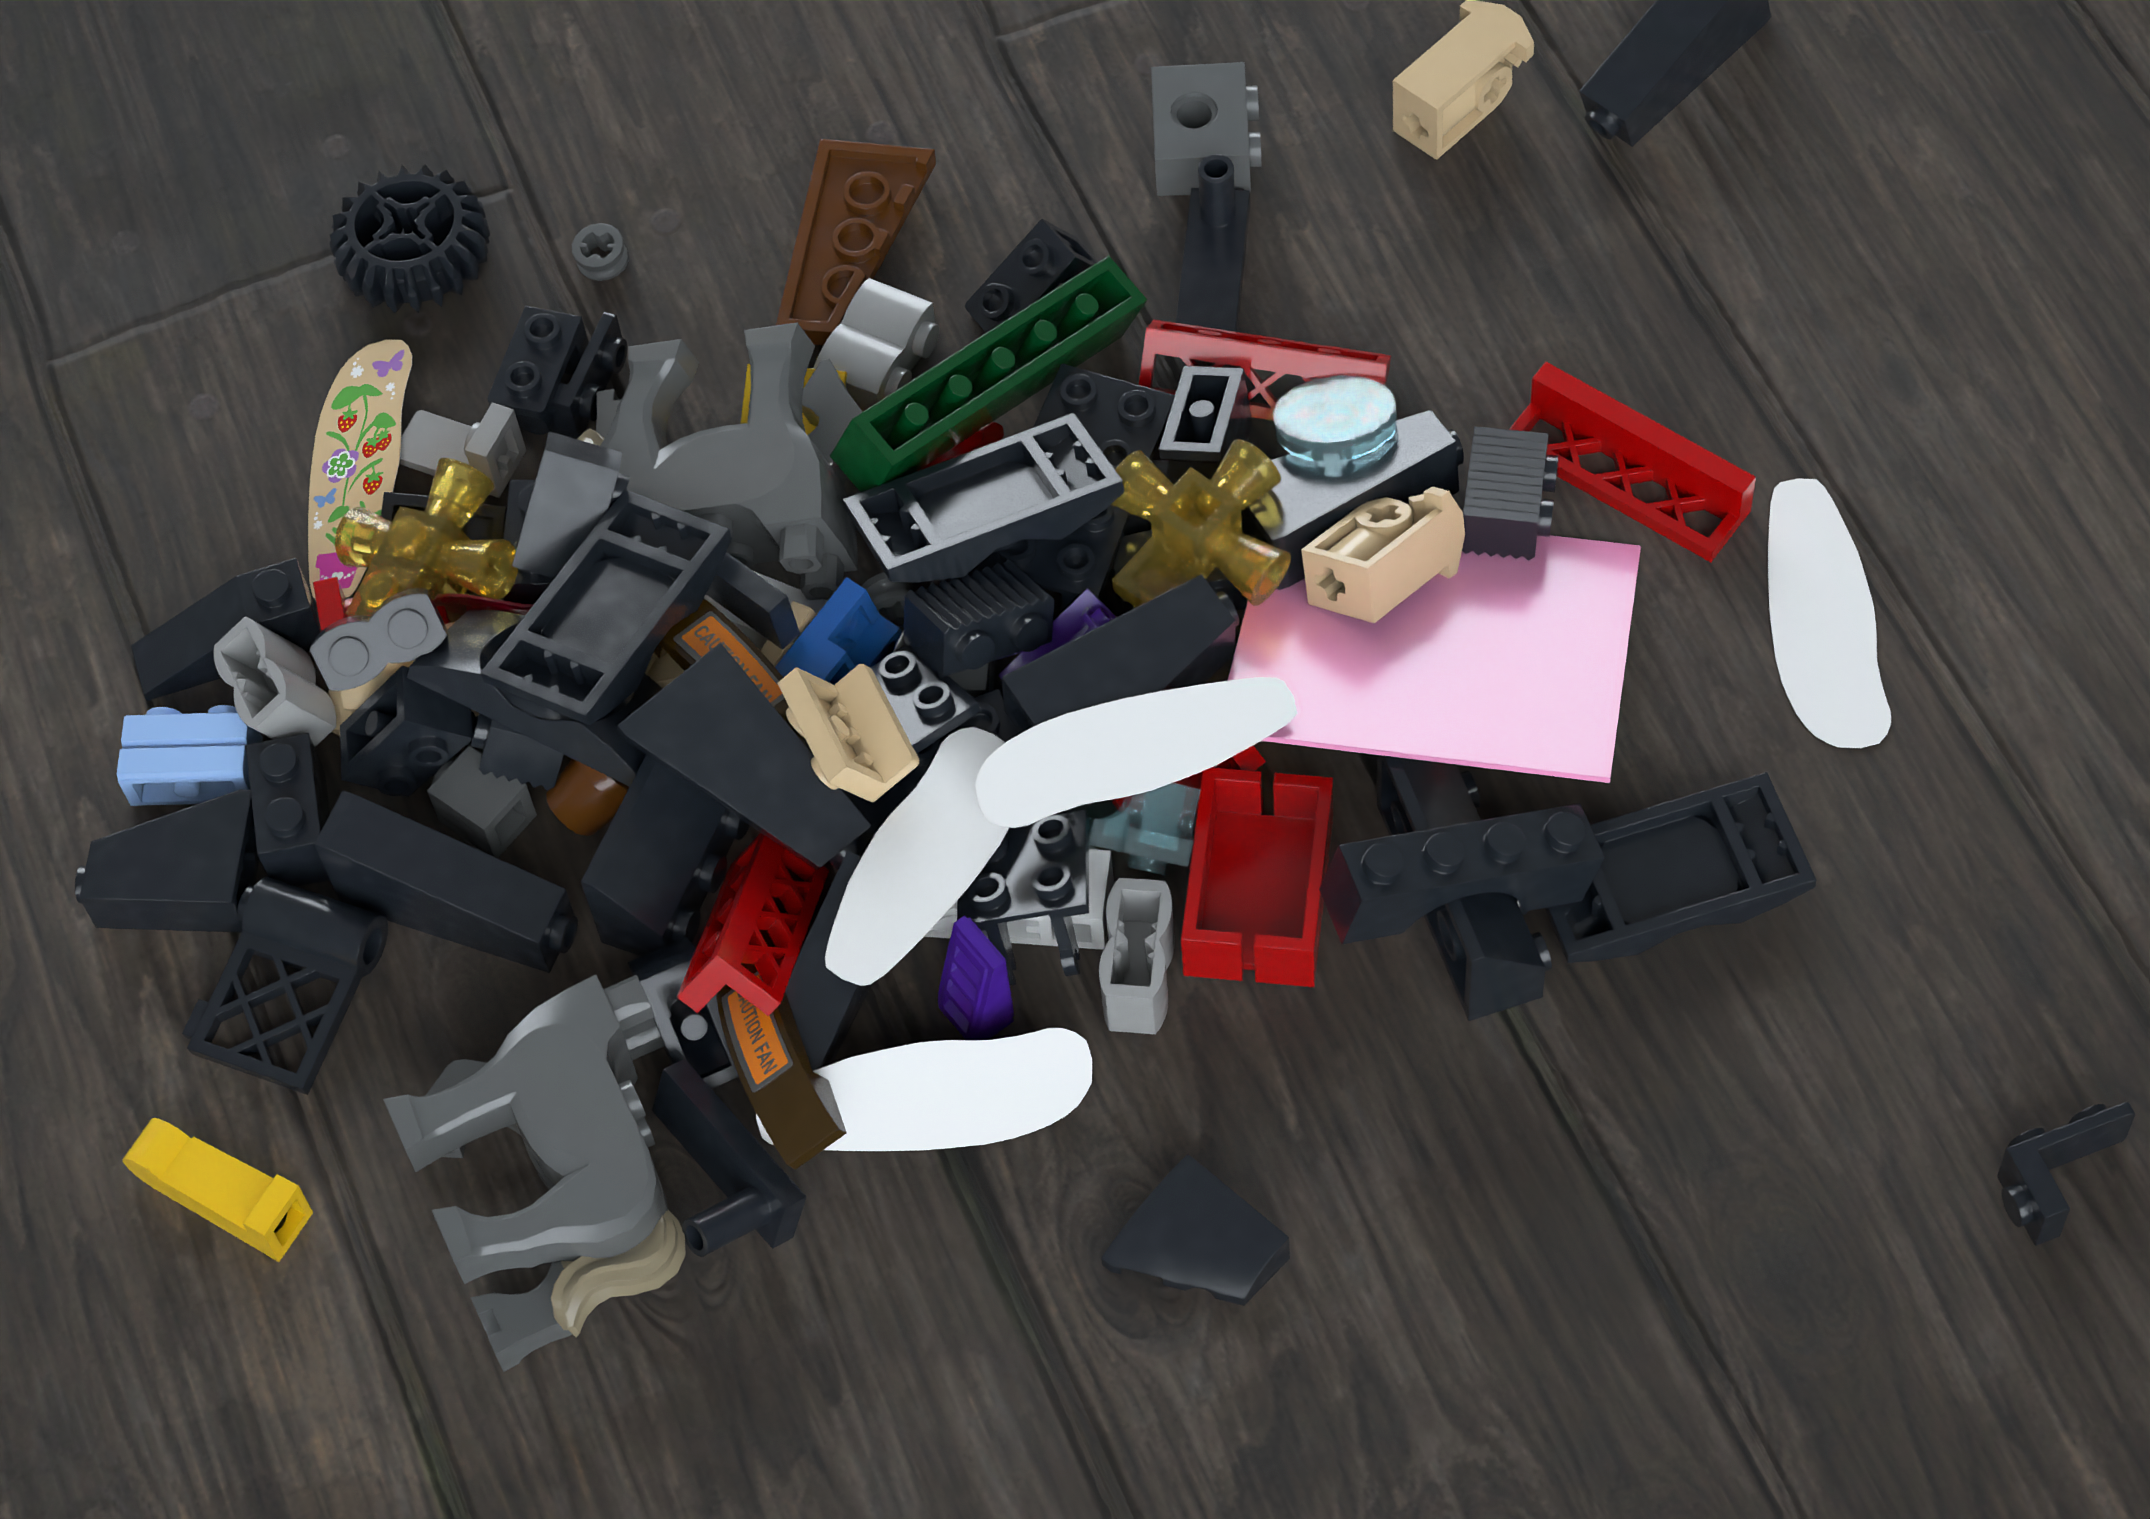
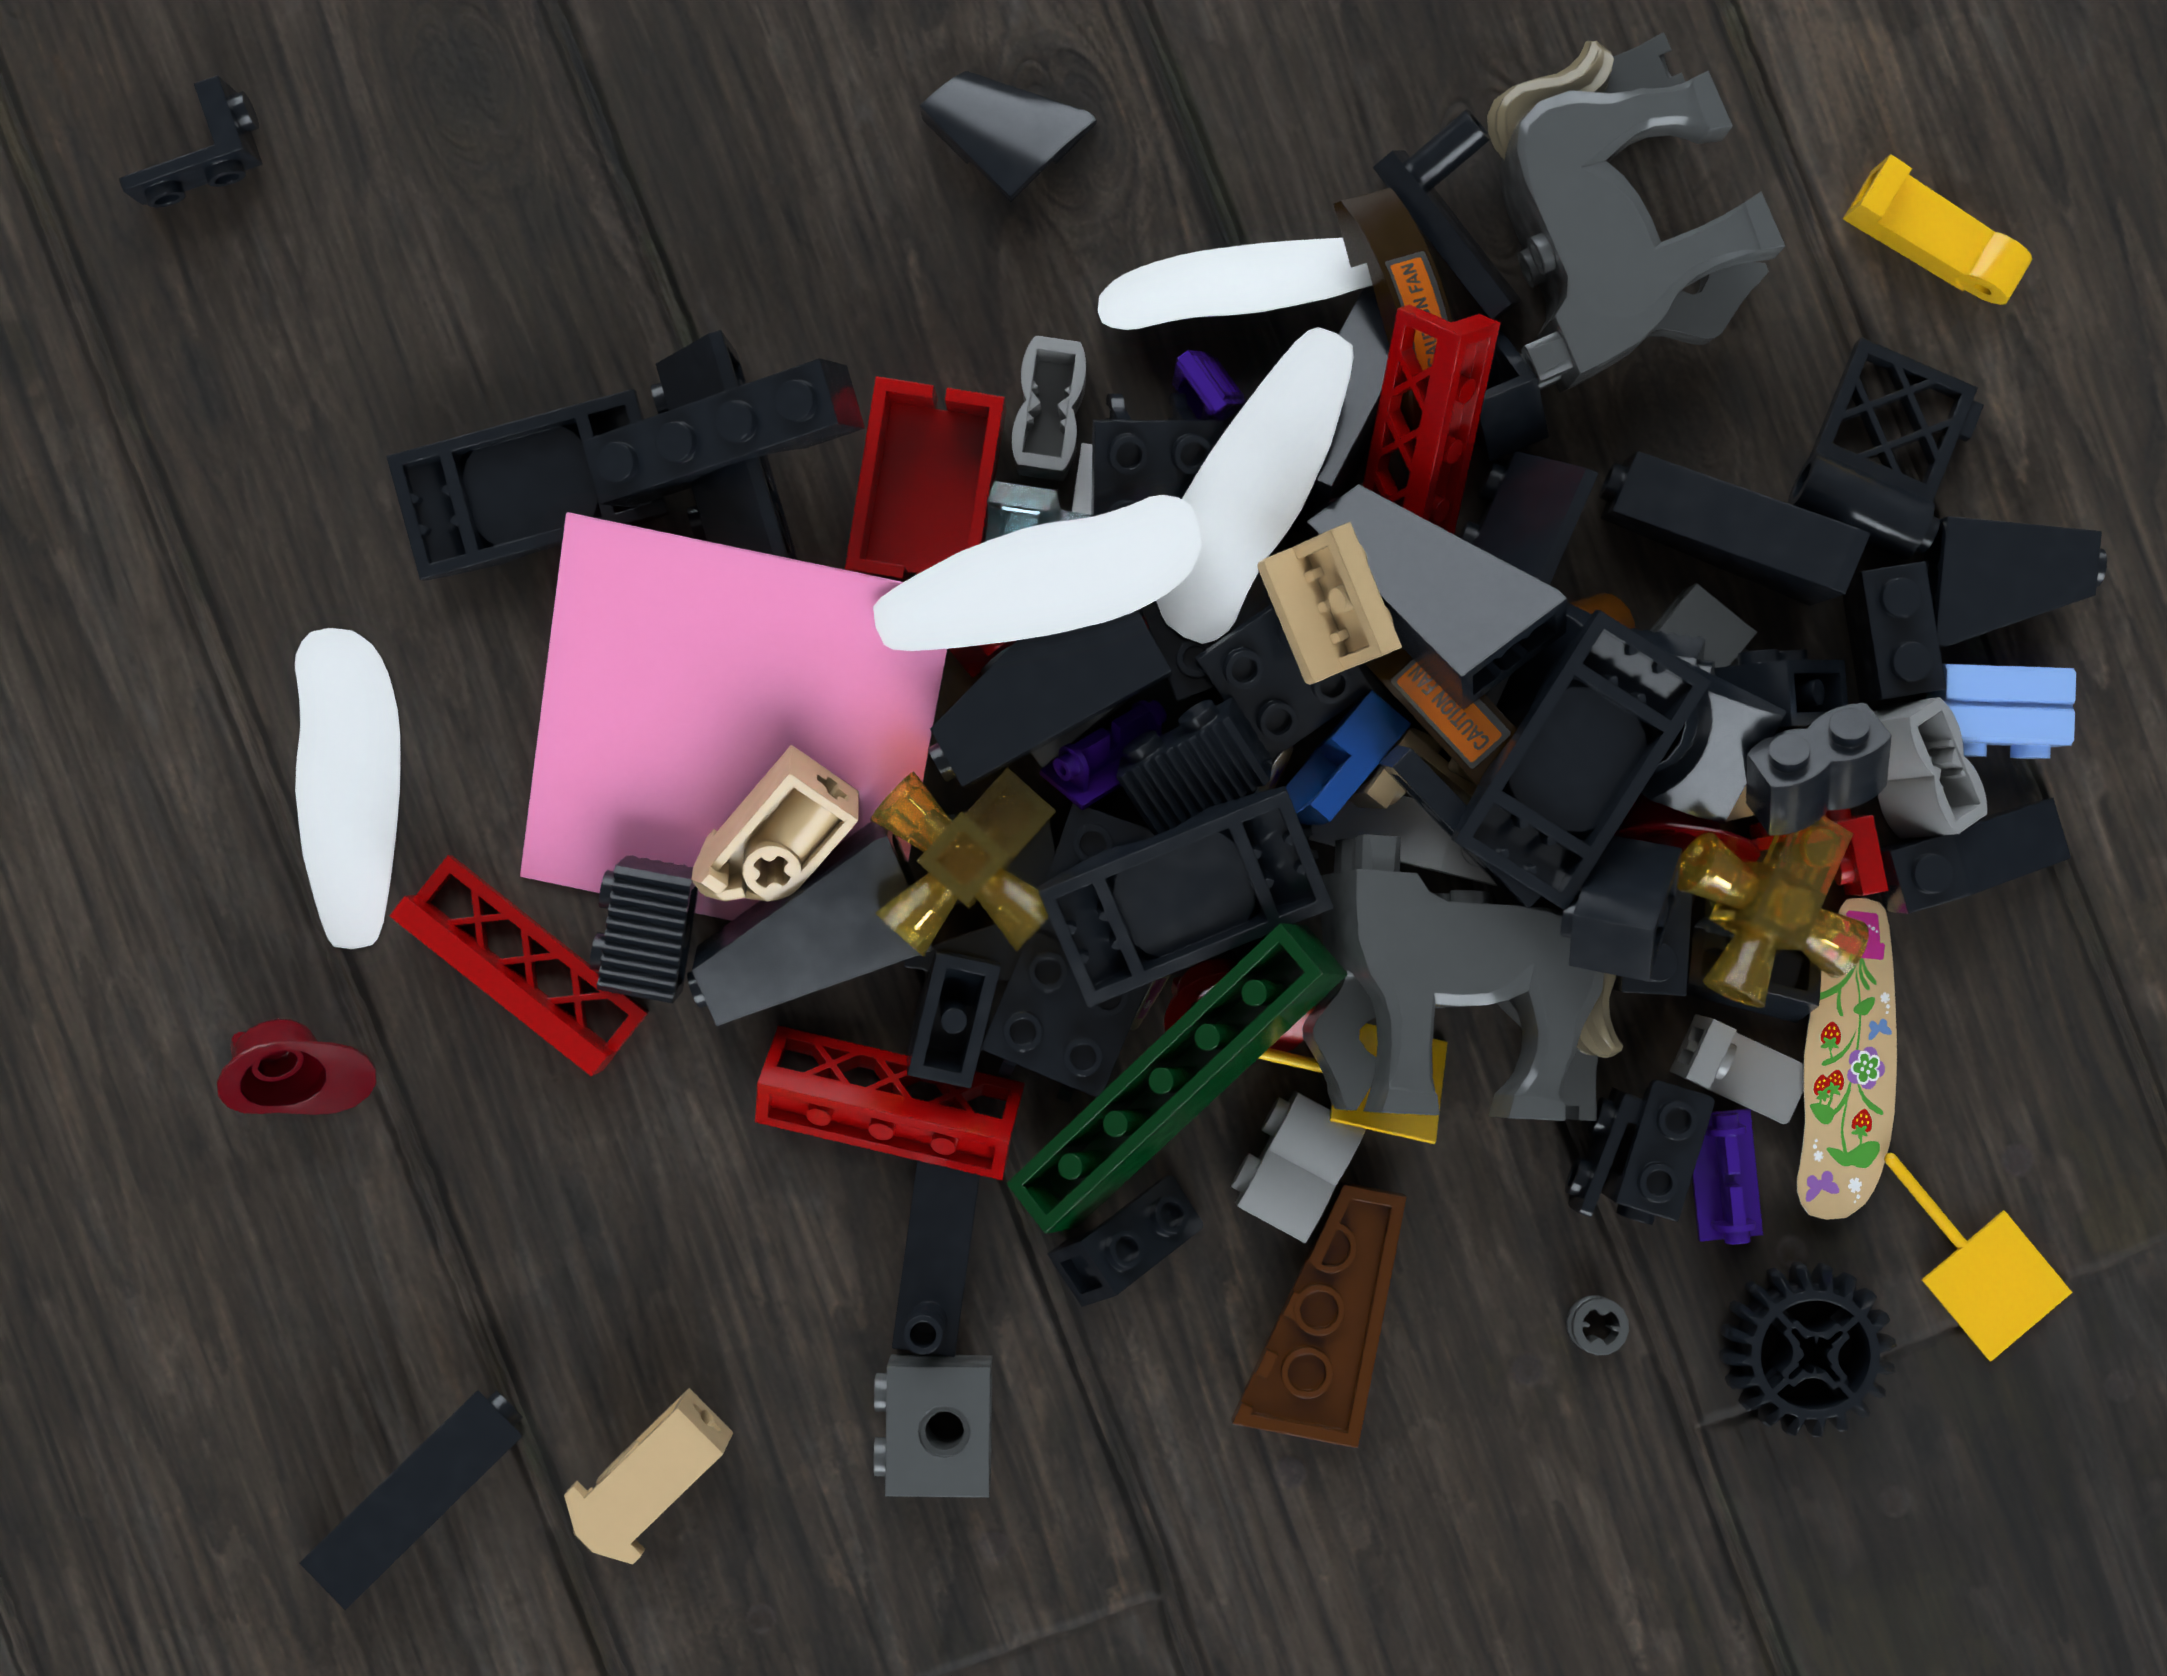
camera: 175 degrees right, 30 degrees up
clear light blue tile [1273,375,1397,461] -> none
none -> dark red piece [216,1019,376,1115]
none -> dark purple hinge [1692,1108,1763,1245]
none -> yellow piece [1884,1153,2073,1362]

